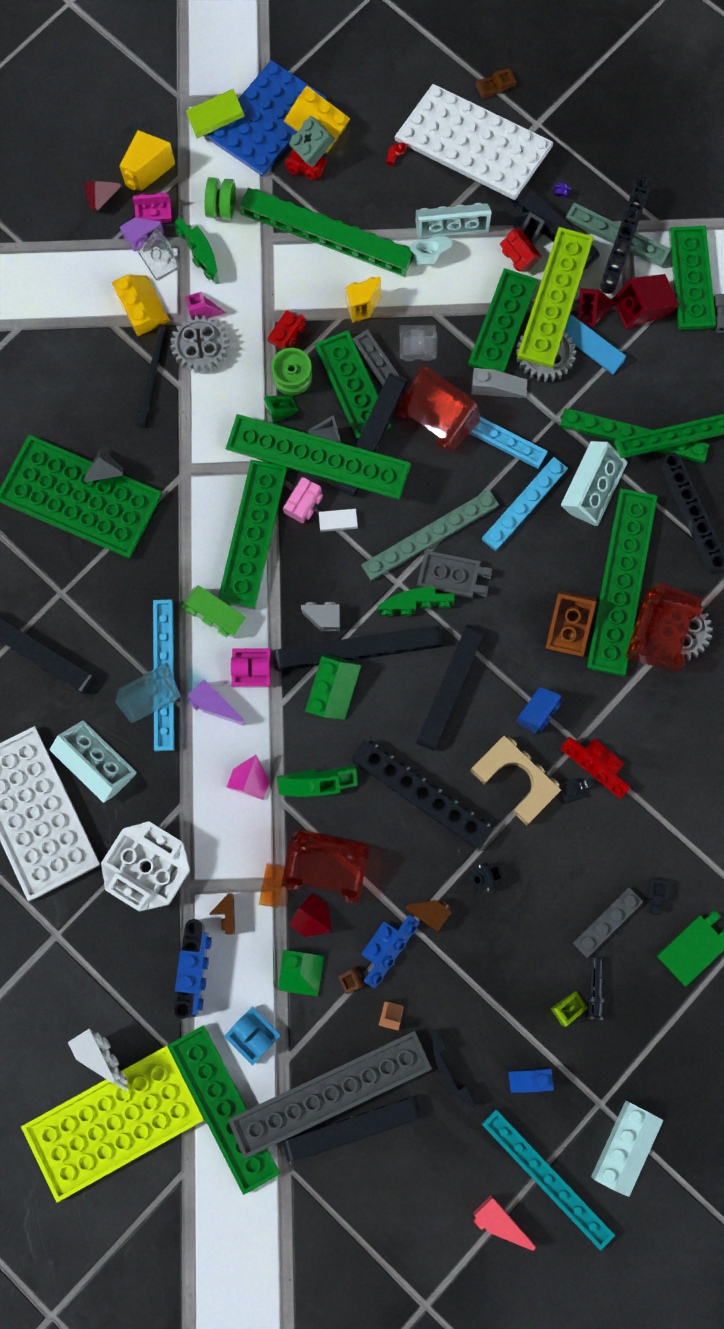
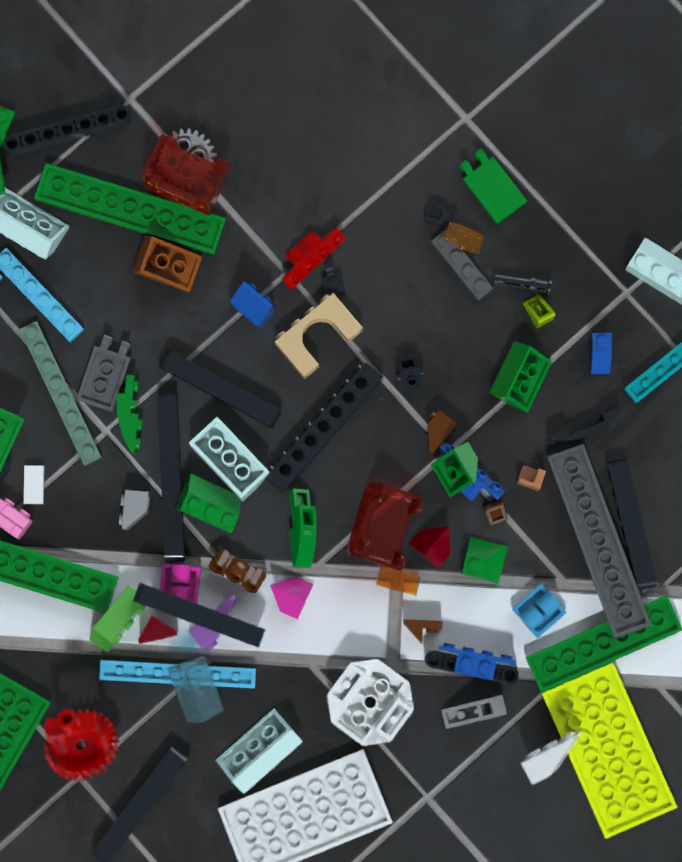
camera: 85 degrees left, 5 degrees up
none -> red piece [44,709,119,781]
none -> black beam [133,582,266,648]
none -> dark red slope [138,616,178,644]
none -> light aqua slope [189,417,270,502]
none -> reddish brown piece [209,549,266,593]
none -> green slope [430,442,478,497]
none -> light grey slope [441,695,507,729]
none -> clear orange slope [444,221,484,254]
none -> green slope [489,342,552,413]

